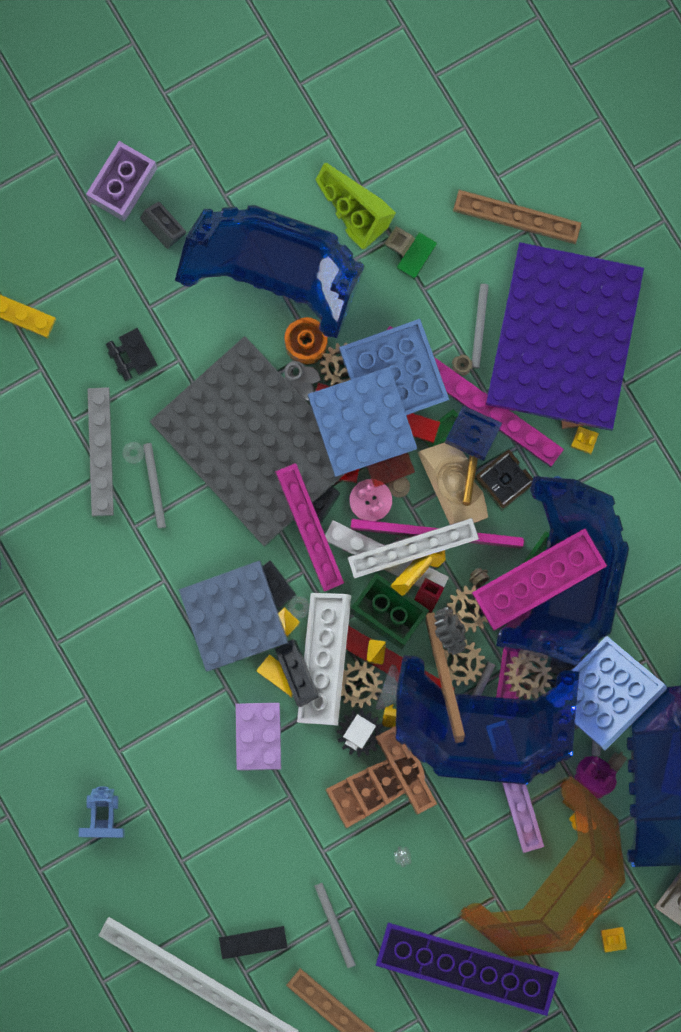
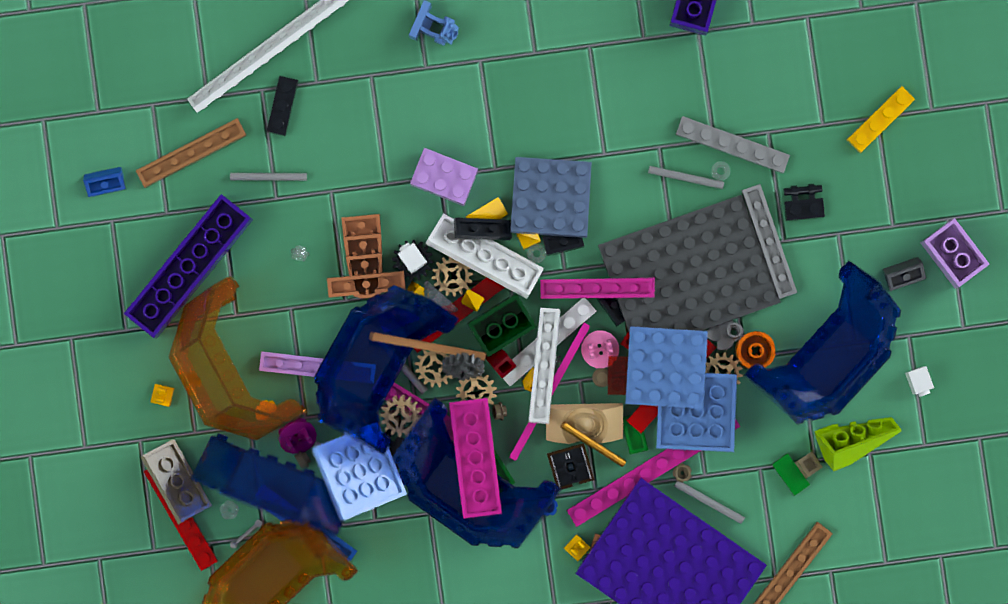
camera: 110 degrees right, 5 degrees up
yellow slope [391,556,433,596] -> none
clear blue plate [445,405,502,461] -> none
none -> light grey plate [742,184,797,299]
none -> white brick [905,366,934,397]

